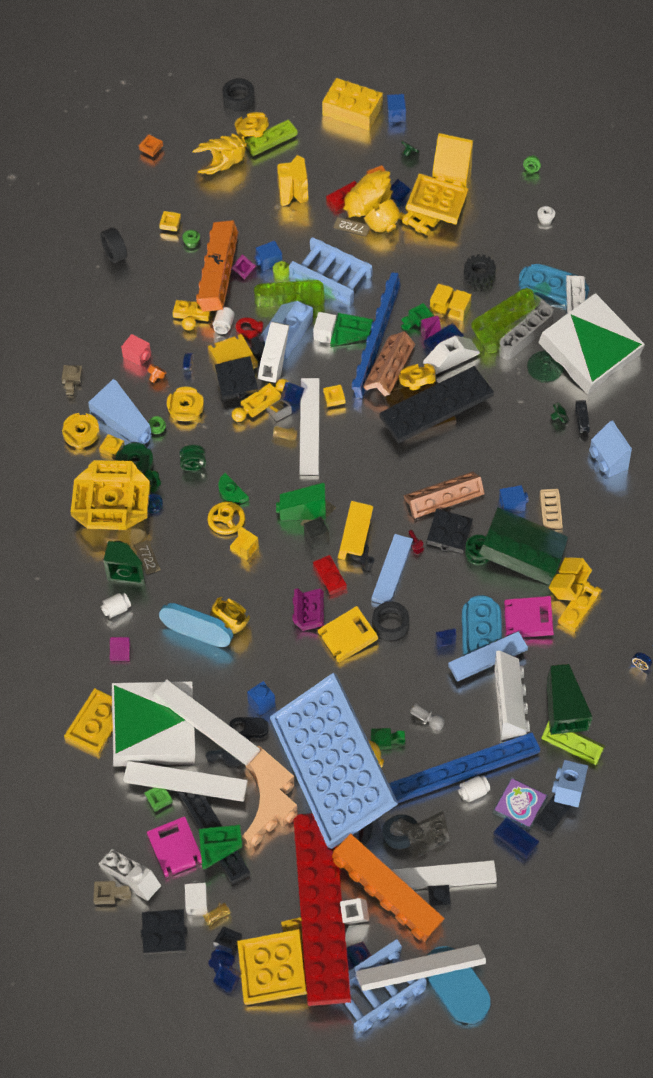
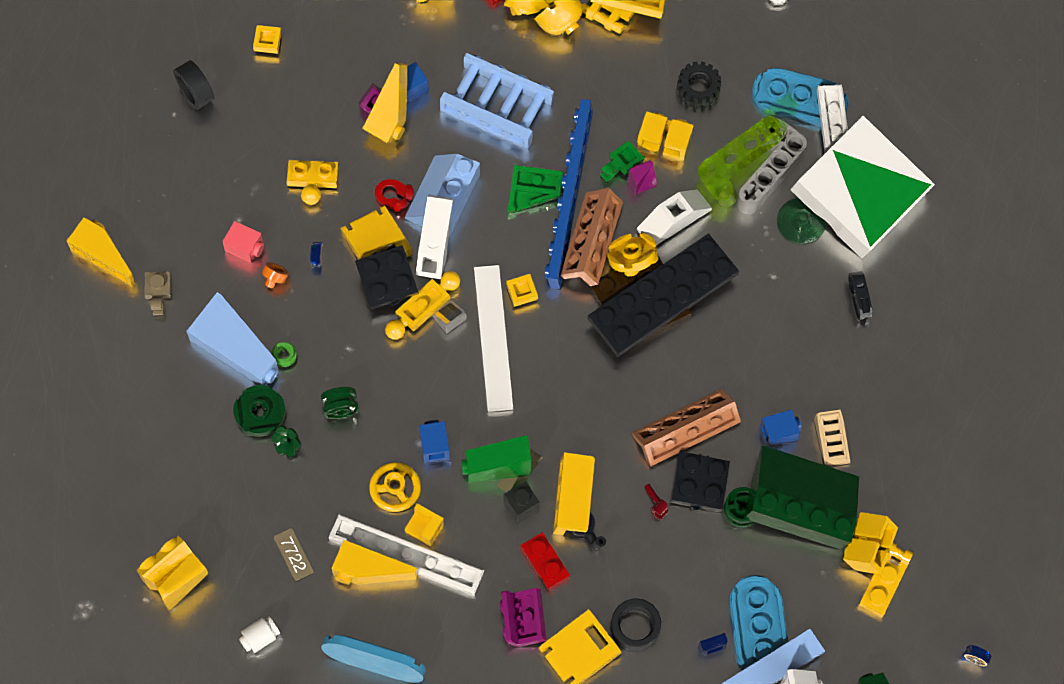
camera: 10 degrees left, 10 degrees up
yellow plate [62,413,100,450] -> none
yellow piece [71,460,150,530] -> none
yellow plate [99,434,125,459] -> none
dark green slope [103,541,146,585] -> none
tile [148,494,163,514] -> none
yellow plate [167,387,204,421] -> none
bright green plate [183,230,200,247] -> none
orange brick [196,220,238,312] -> none
yellow cylinder [210,597,250,634] -> none
white brick [213,306,235,334] -> none
green plate [218,473,249,504] -> none
black plate [250,336,265,362] -> none
clear neon green beam [254,280,325,318] -> none
lime tile [273,261,289,280] -> none
clear yellow pin [273,426,297,442] -> none
clear blue plate [280,382,304,406] -> none
white brick [313,312,336,343] -> none
dark tan sticker [333,217,370,236] -> none
light blue tile [372,534,413,604] -> none
clear blue plate [424,323,464,352] -> none
dark pink container [504,596,554,637] -> none
dark green plant [551,402,569,423] -> none
light blue slope [589,420,632,478] -> none
none -> yellow slope [67,218,135,287]
none -> yellow piece [137,536,208,611]
none -> white tile [329,514,484,596]
none -> yellow slope [331,540,418,585]
none -> yellow slope [362,63,407,143]
none -> blue brick [419,420,450,462]

